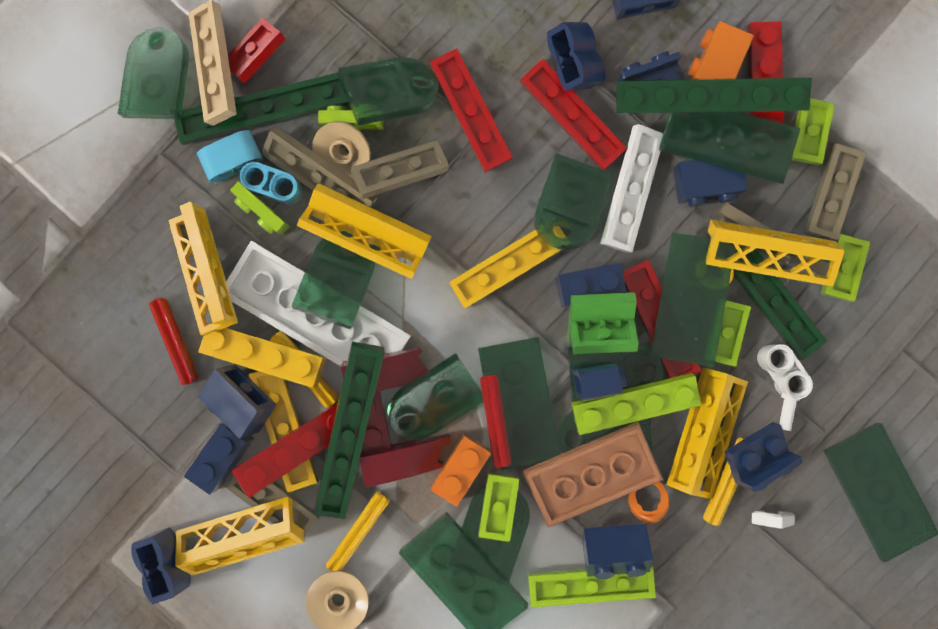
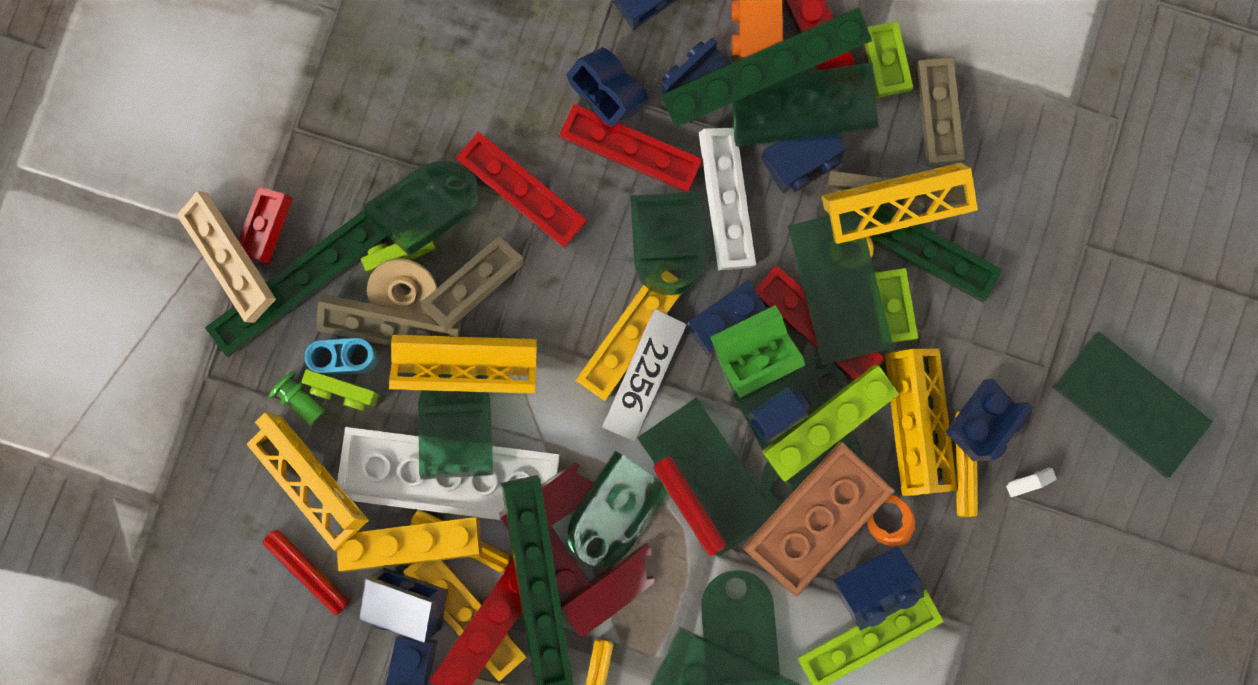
camera: 20 degrees left, 5 degrees down
clear green tile [117,27,189,119] -> none
medium azure beam [196,130,263,183] -> none
orange brick [430,432,491,507] -> none
lime plate [478,473,519,542] -> none
white beam [757,344,813,431] -> none
lime plate [821,234,870,302] -> none
none -> bright green pin [268,371,325,427]
none -> white sticker [602,309,687,441]

